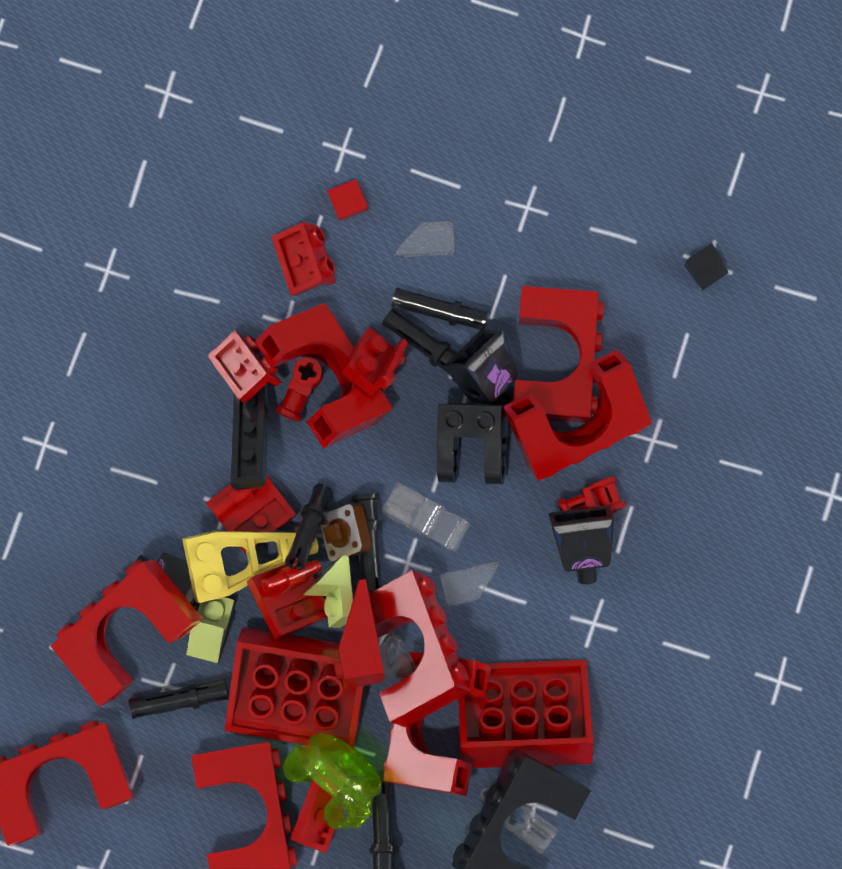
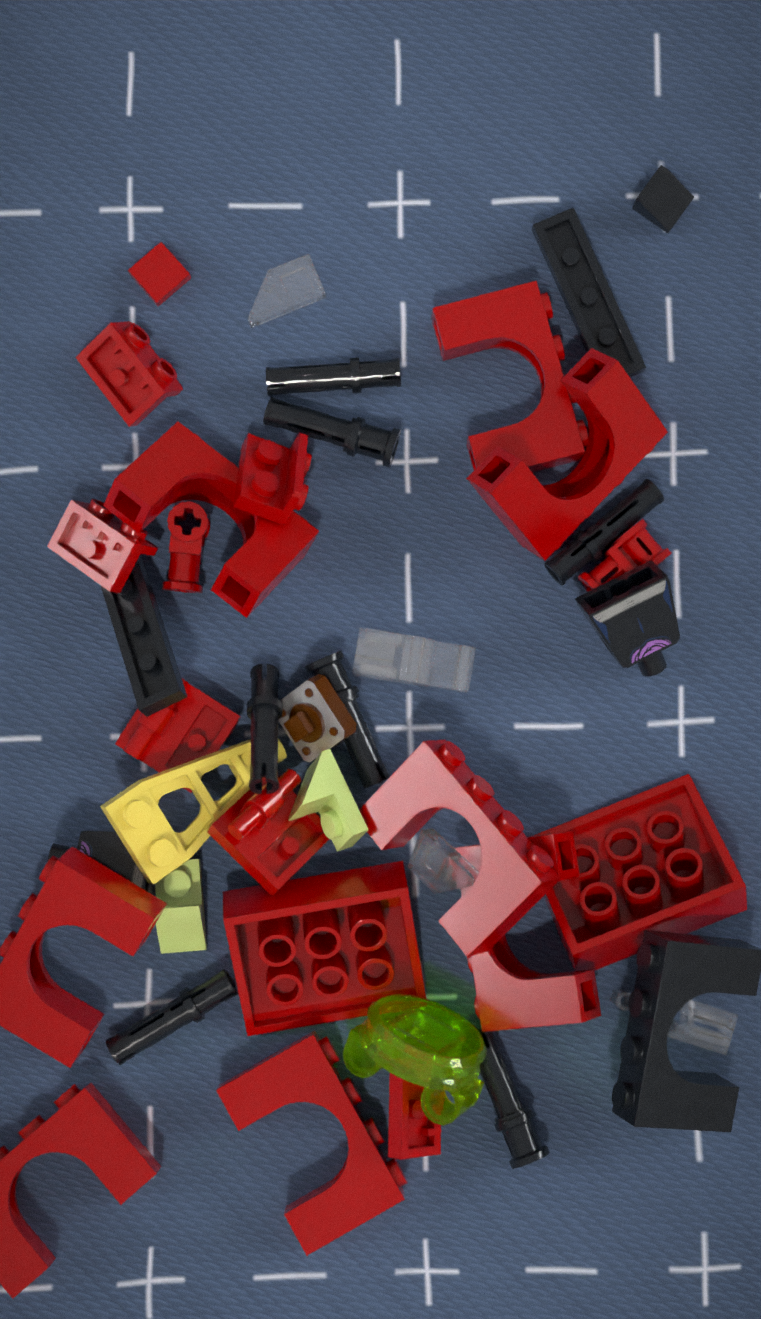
camera: 20 degrees left, 5 degrees up
red slope [333,579,384,689] -> none
black brick [437,403,508,485] -> none
clear tile [440,561,499,607] -> none
black torso [444,330,518,404] -> none
none -> black plate [532,208,646,377]
none -> black pin [544,479,664,586]

